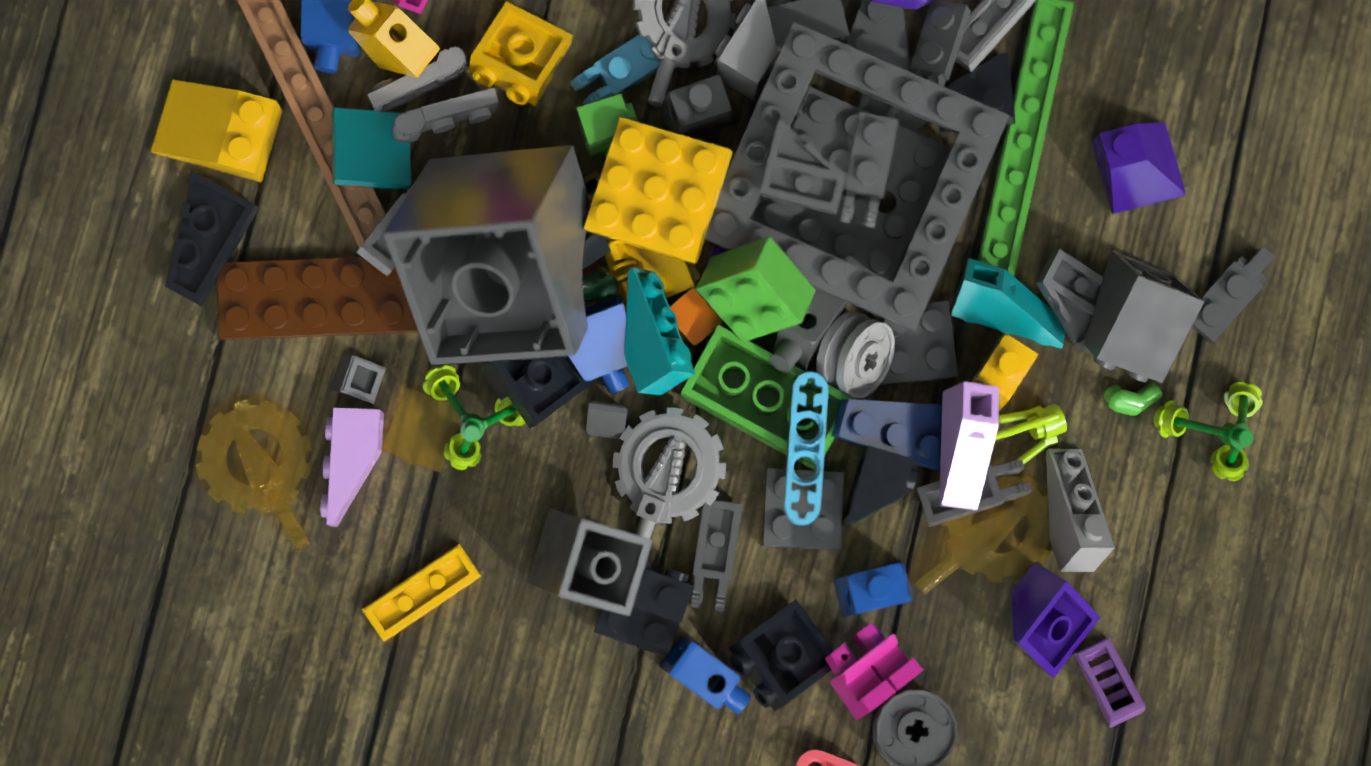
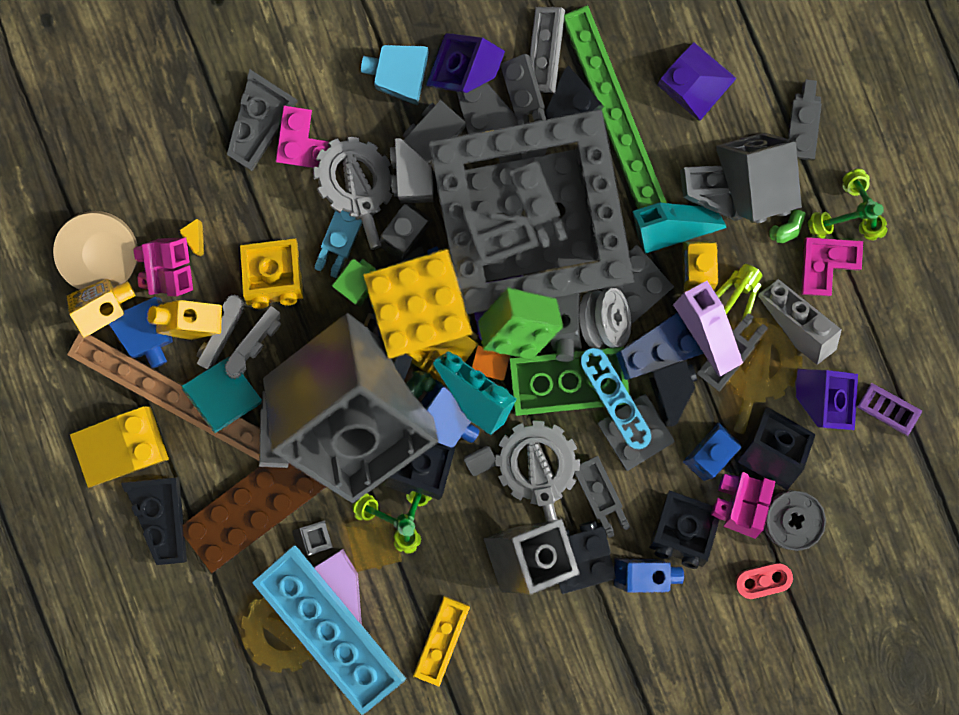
camera: 20 degrees left, 5 degrees up
none -> medium azure plate [252,546,406,715]
none -> black slope [738,406,816,490]
none -> dark pink plate [801,238,863,296]

